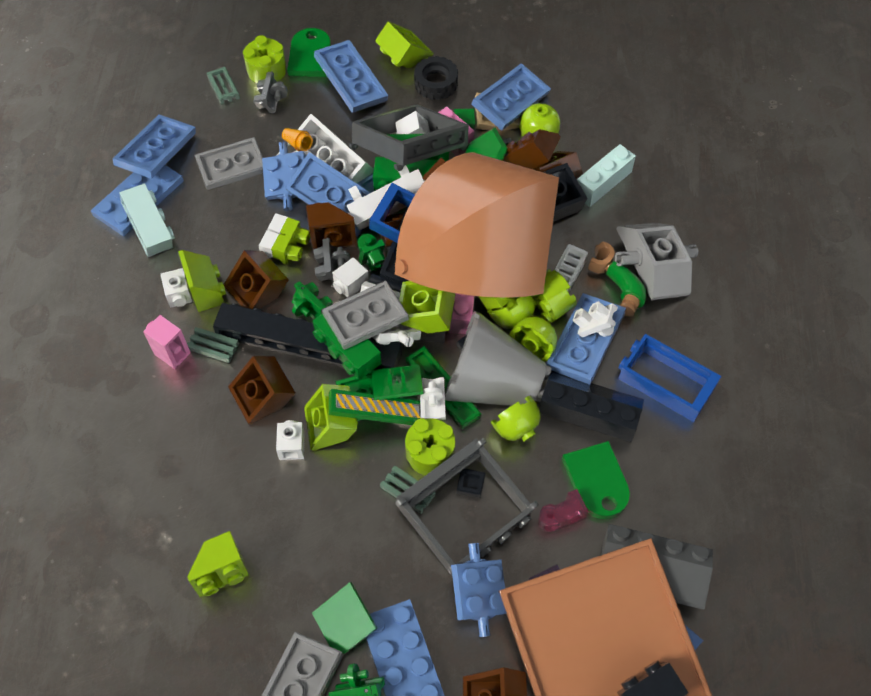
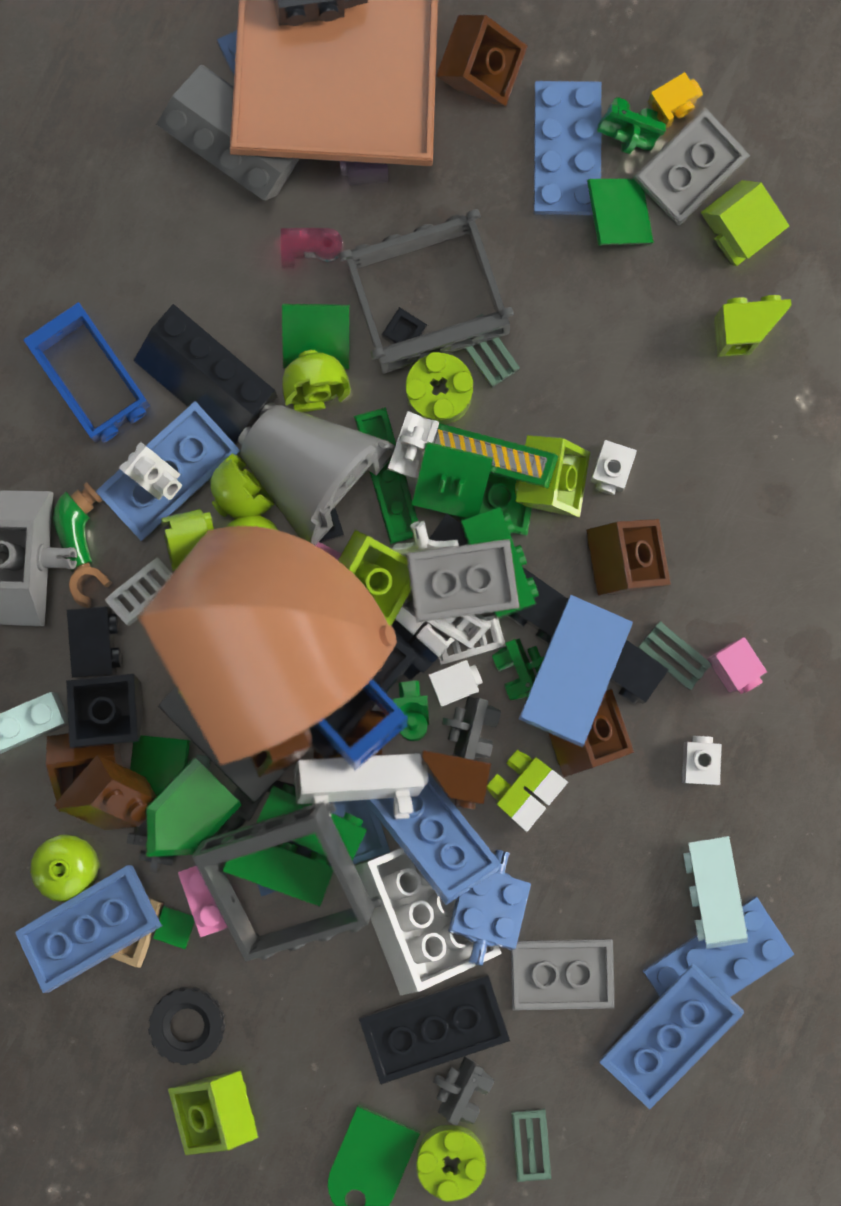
camera: 160 degrees left, 25 degrees up
lime slope [178,250,226,312] -> none
light orange cone [282,128,313,151] -> none
medium blue plate [314,40,388,113] -> none
white brick [395,111,430,134] -> none
medium blue plate [451,543,506,637] -> none
green tile [562,441,630,519] -> none
none -> black brick [67,606,122,679]
none -> green piece [282,304,349,369]
none -> black plate [359,974,510,1085]
none -> medium blue tile [519,595,633,747]
none -> lime plate [700,180,789,266]

